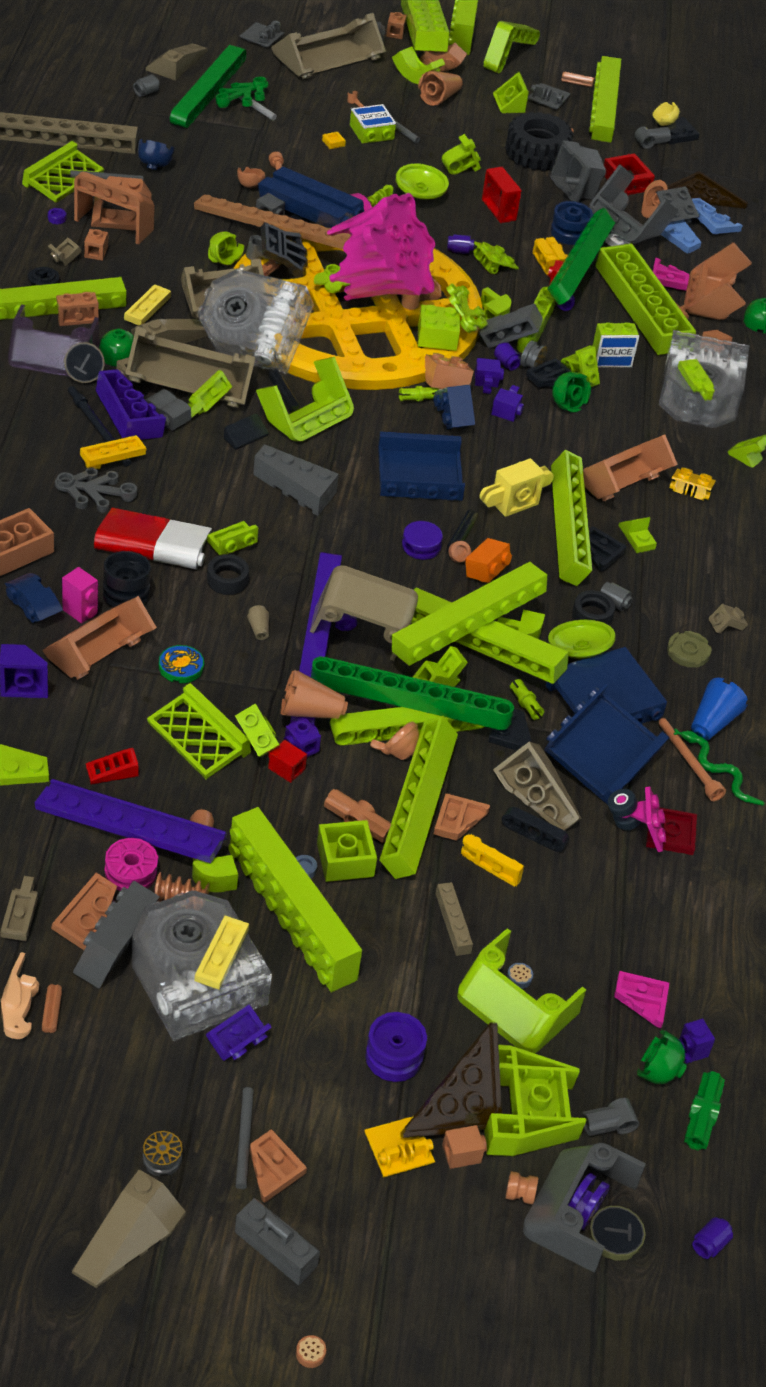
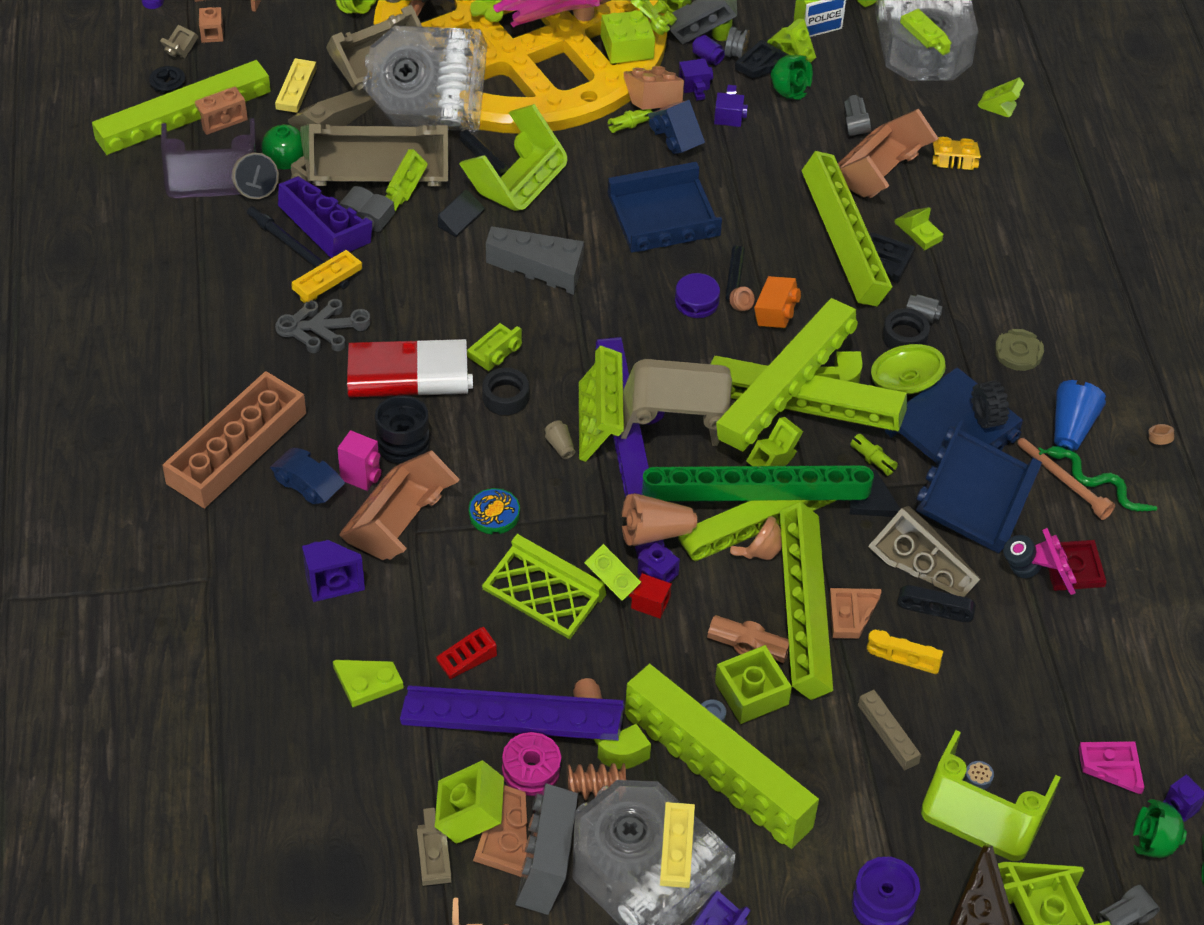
camera: 10 degrees left, 5 degrees up
light yellow brick [479,458,554,517] -> none
dark tan bracket [709,604,748,633] -> none
none -> lime brick [435,760,504,844]
none -> lime fence [579,345,624,462]
none -> dark grey piece [844,95,872,136]
none -> black tyre [971,380,1009,428]

